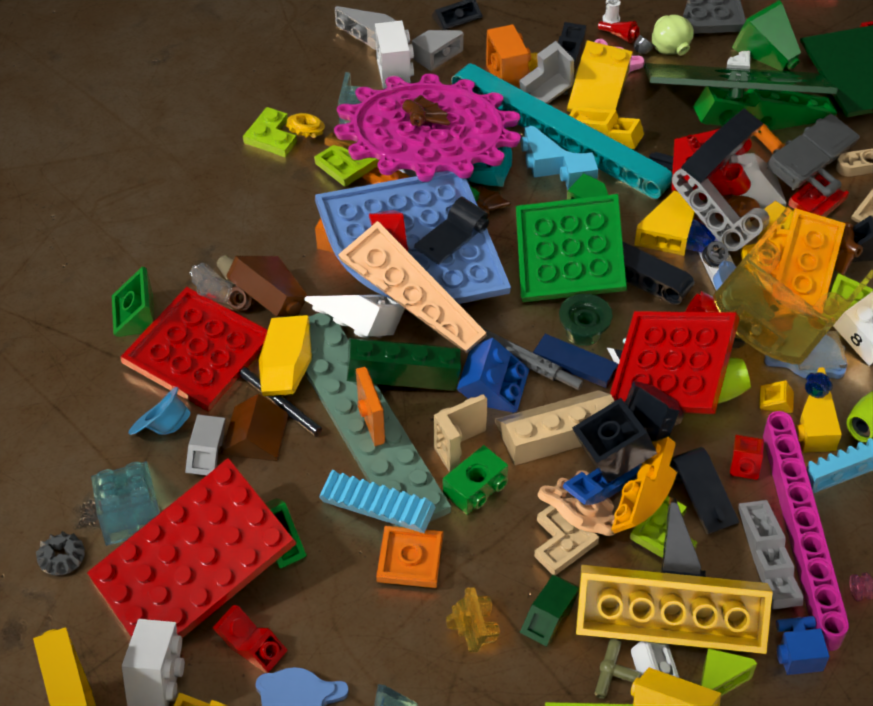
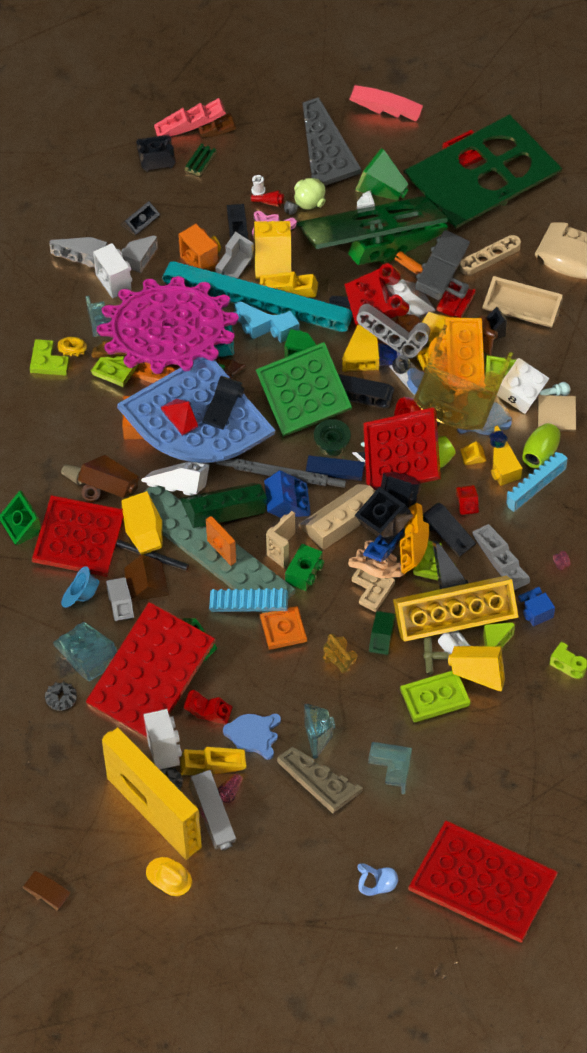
camera: 20 degrees left, 5 degrees up
clear piece [189,262,232,303] -> none
light nougat wing [338,221,487,354] -> none
reddish brown arm [402,95,451,127] -> none
black slope [681,109,763,184] -> none
dark pink beam [763,411,849,651] -> none

